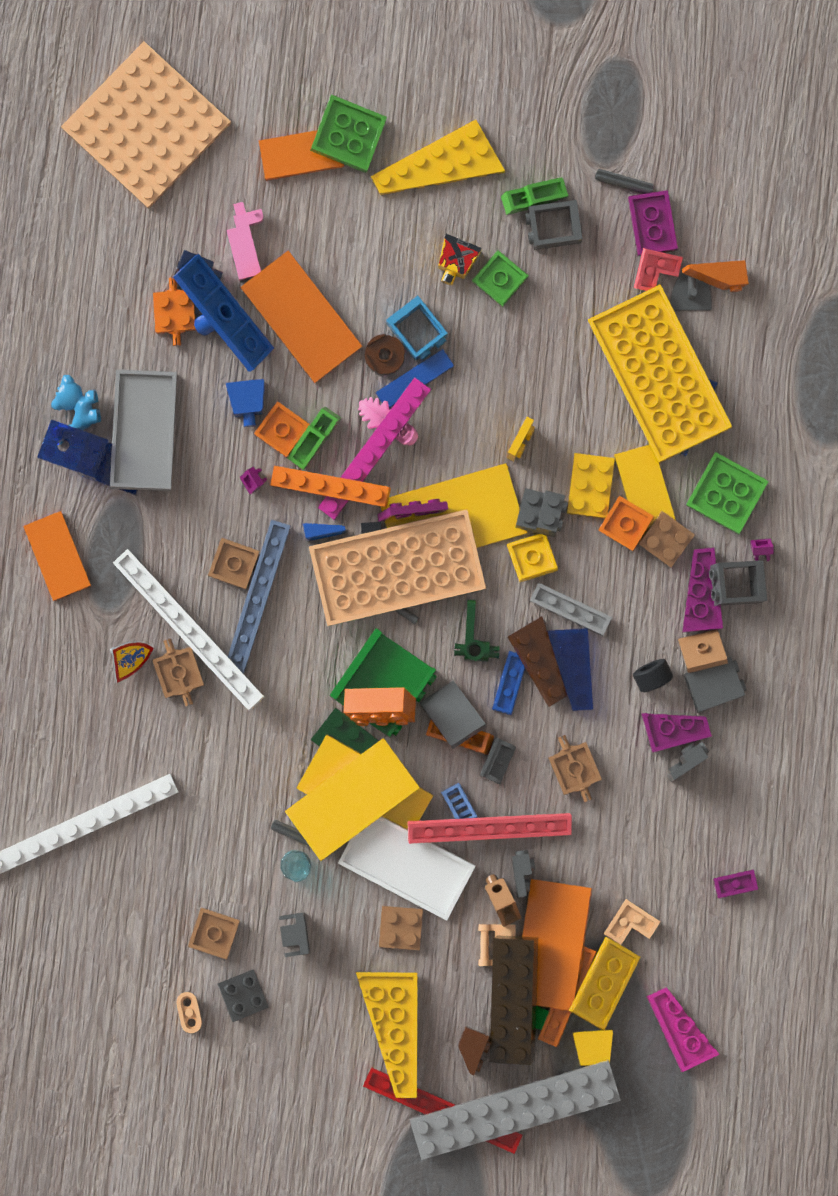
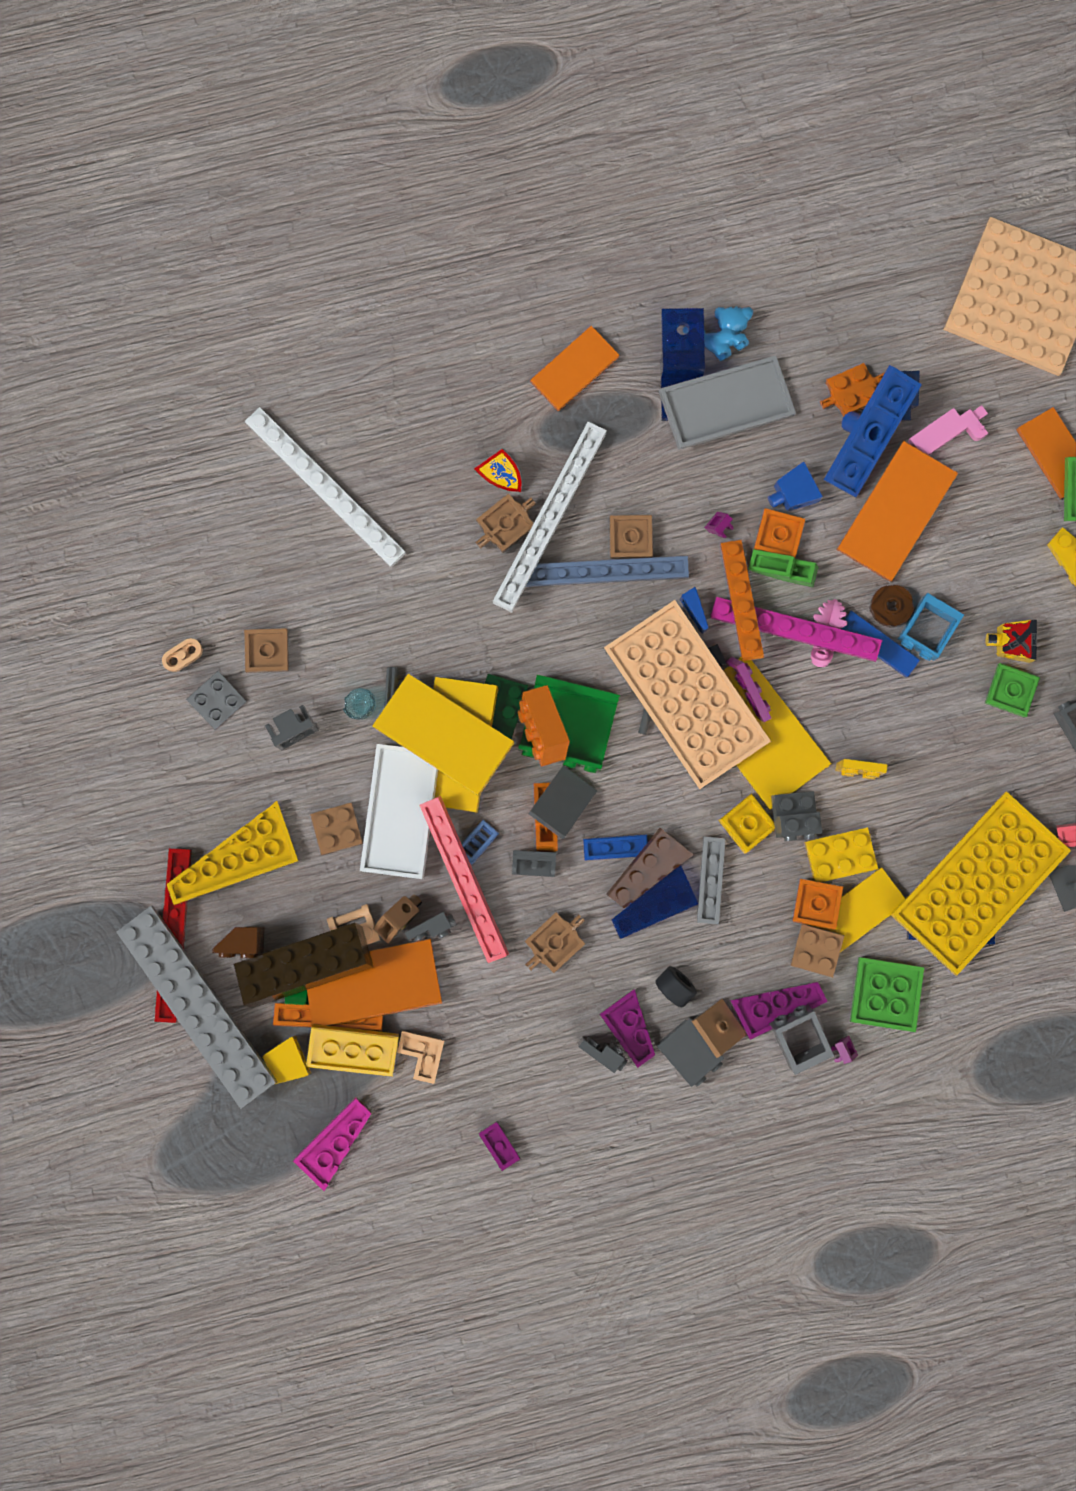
camera: 70 degrees right, 0 degrees up
dark green piece [454,600,500,662] -> none

